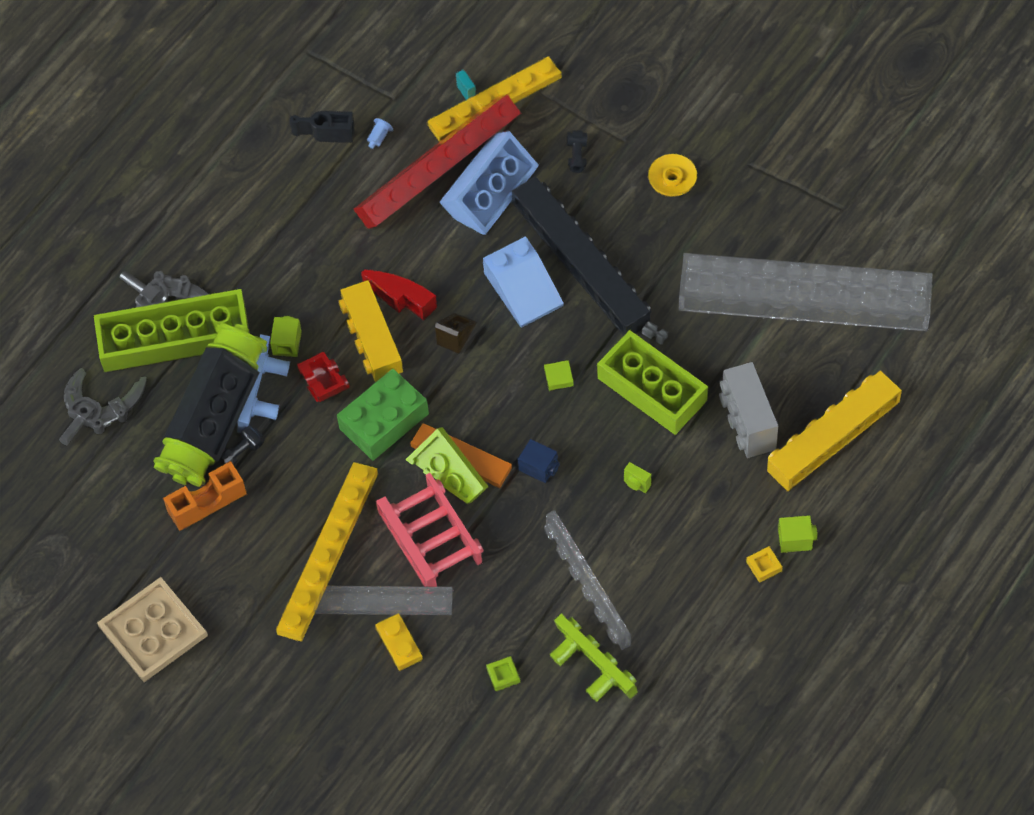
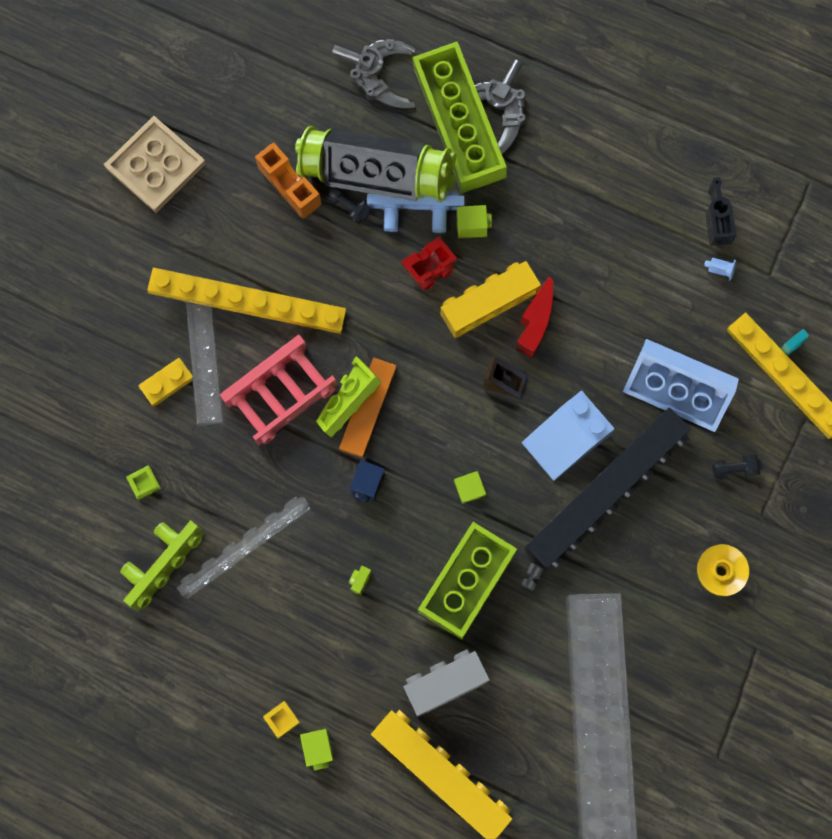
camera: 80 degrees right, 15 degrees up
bright green brick [337,369,429,461] -> none
red brick [354,94,521,228] -> none

